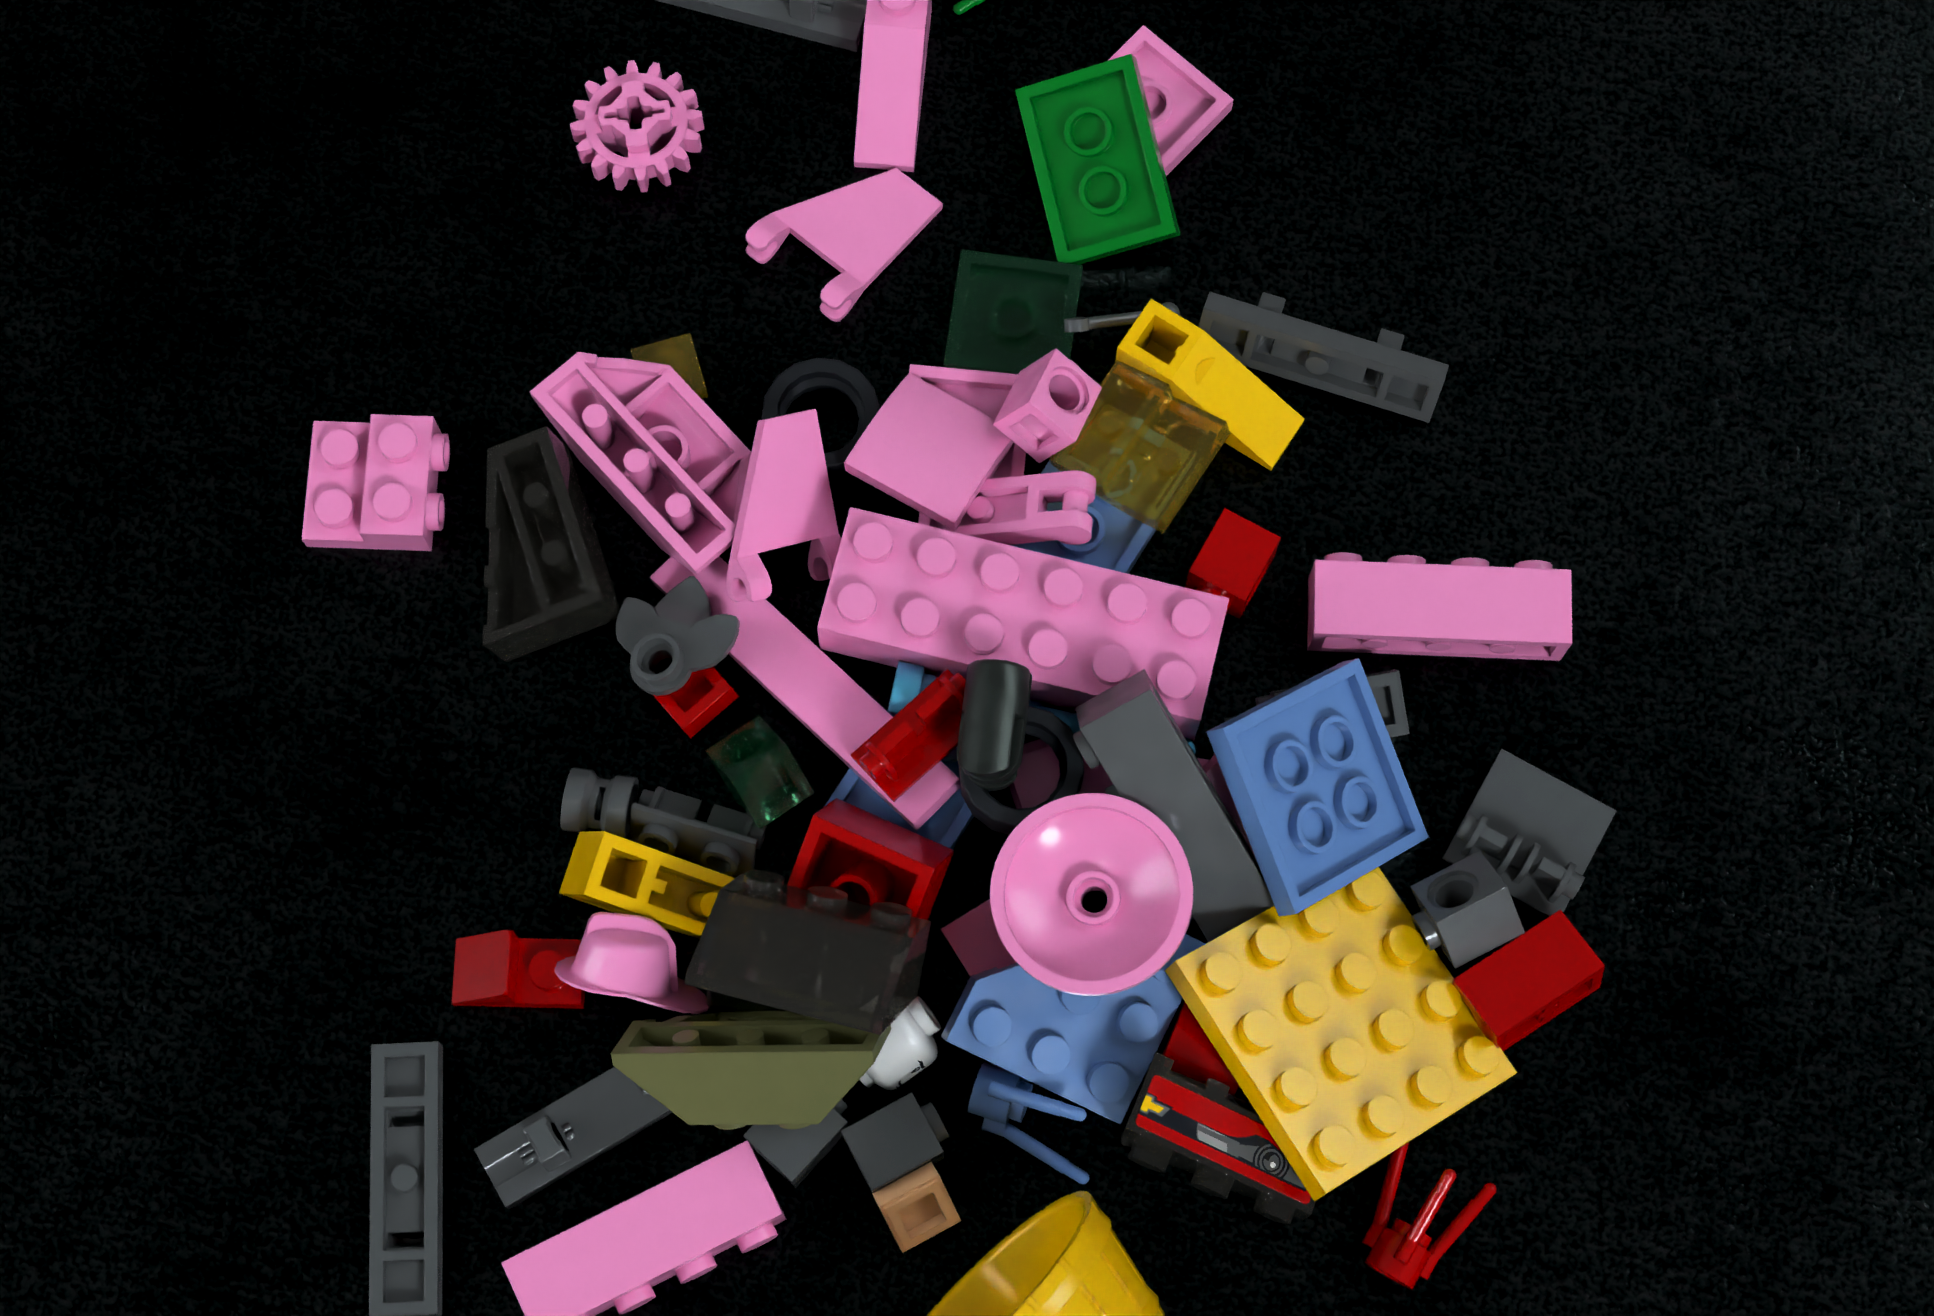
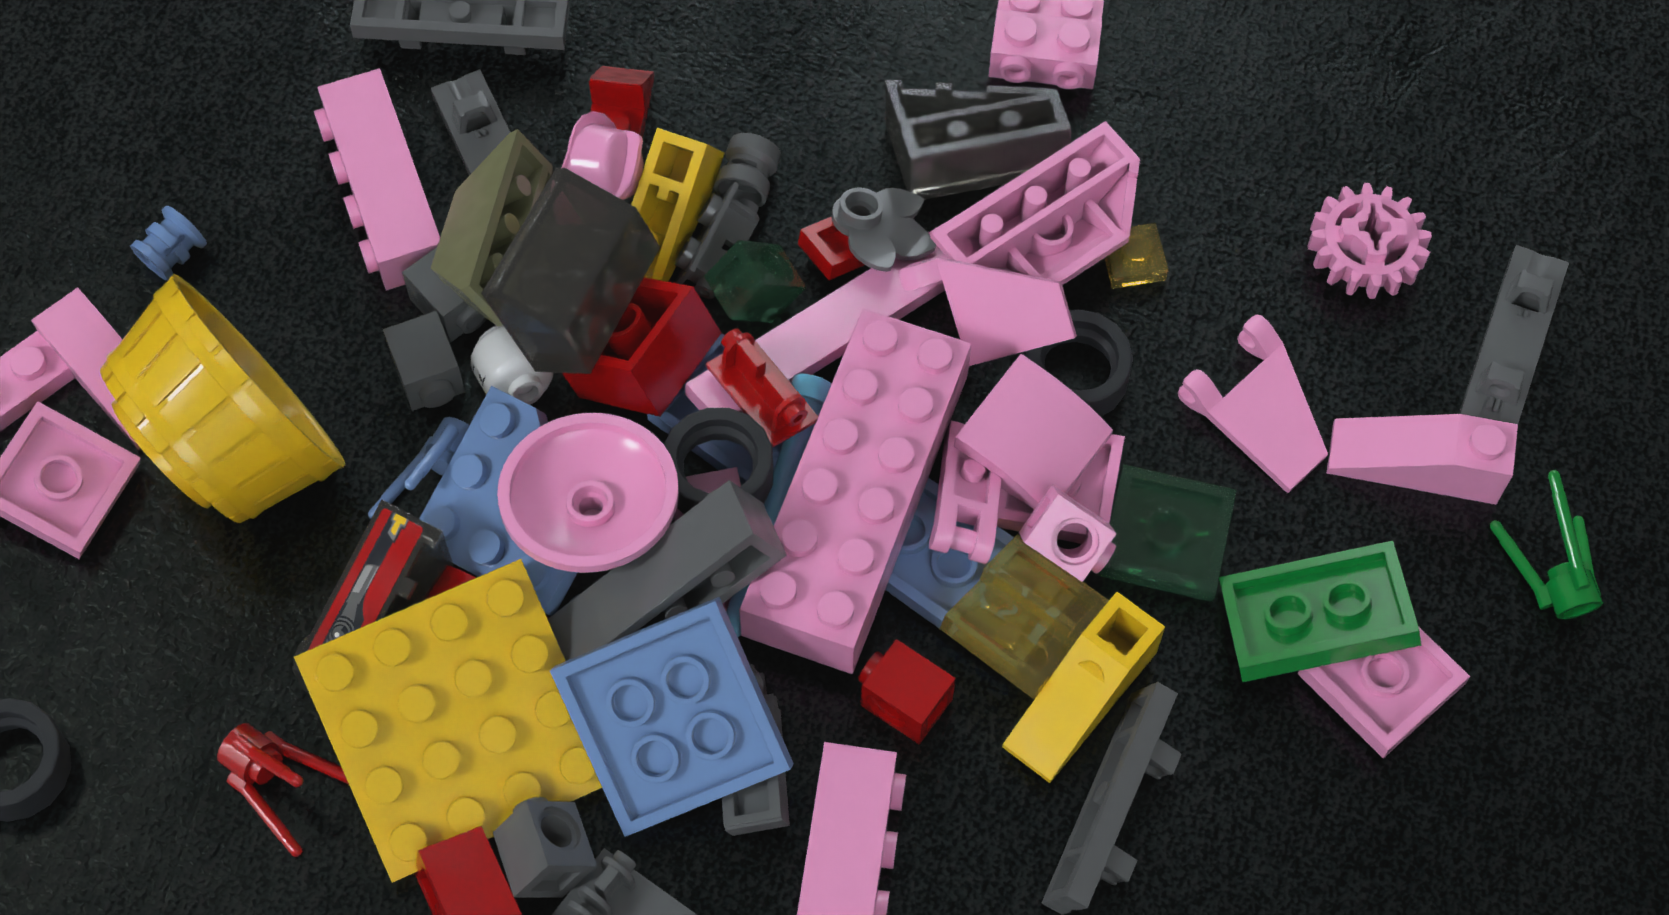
camera: 95 degrees right, 10 degrees down
light nougat tile [872,1162,961,1253] -> none
pearl dark grey arm [956,659,1032,791] -> none
dark grey hinge [1064,302,1180,332] -> none

